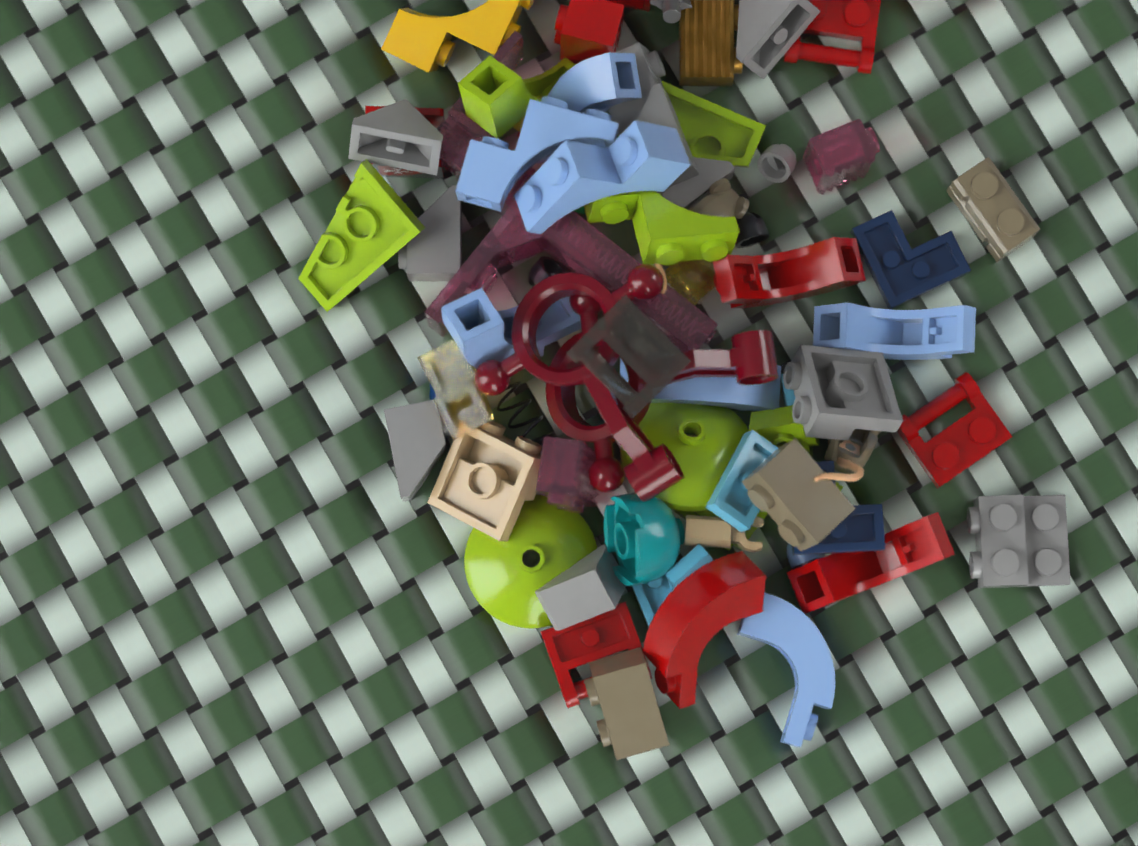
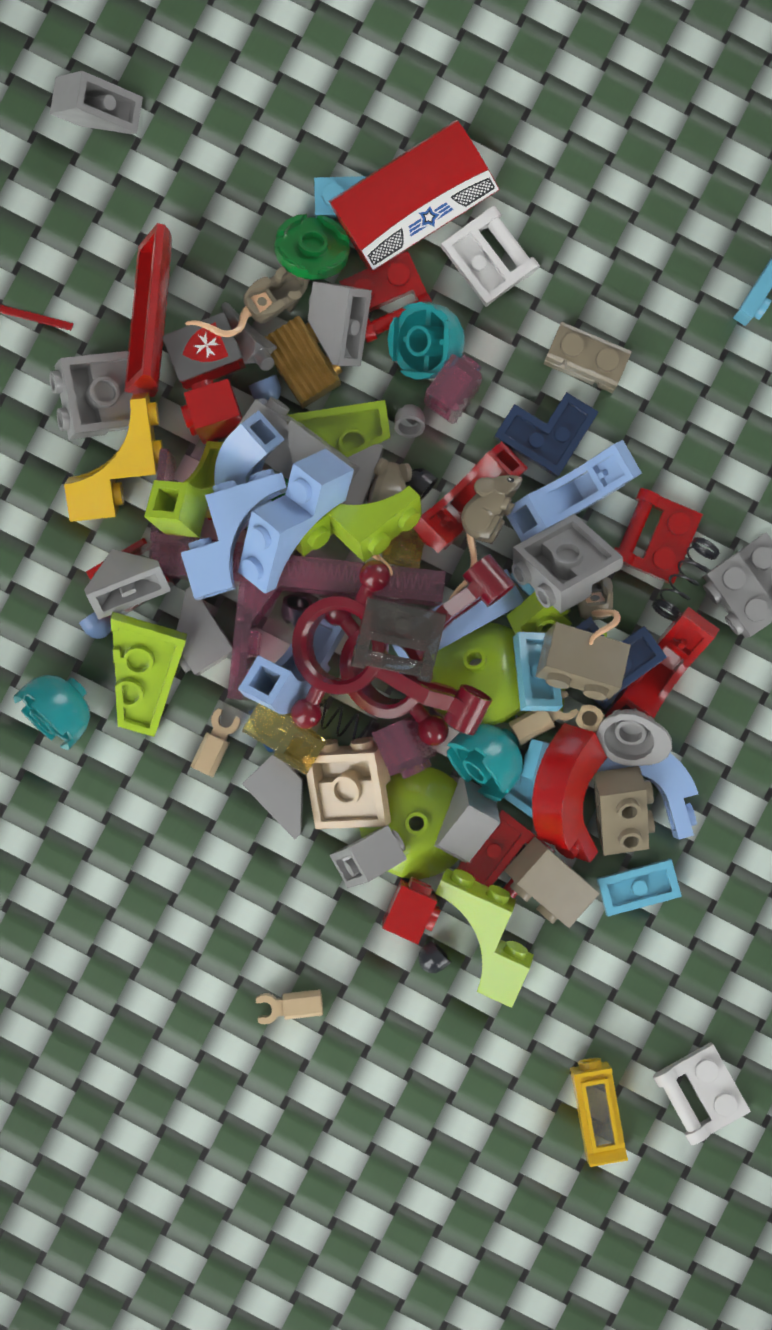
camera: 30 degrees left, 5 degrees up
none -> teal cylinder [13,675,90,750]
none -> medium blue hinge [79,612,111,639]
none -> tan bar [190,708,241,777]
none -> medium blue hinge [248,375,281,400]
none -> tan bar [256,989,323,1024]
none -> light grey slope [330,825,407,888]
none -> red brick [382,877,441,945]
none -> teal cylinder [387,302,465,380]
none -> black hinge [418,939,452,973]
none -> lime arch [435,868,534,1008]
none -> white plate [441,206,540,307]
none -> dark tan animal [448,475,523,600]
none -> tan bar [575,704,605,733]
none -> dark tan brick [593,766,655,856]
none -> light grey piece [596,708,672,766]
none -> medium azure plate [596,859,682,916]
none -> black piece [652,537,720,621]

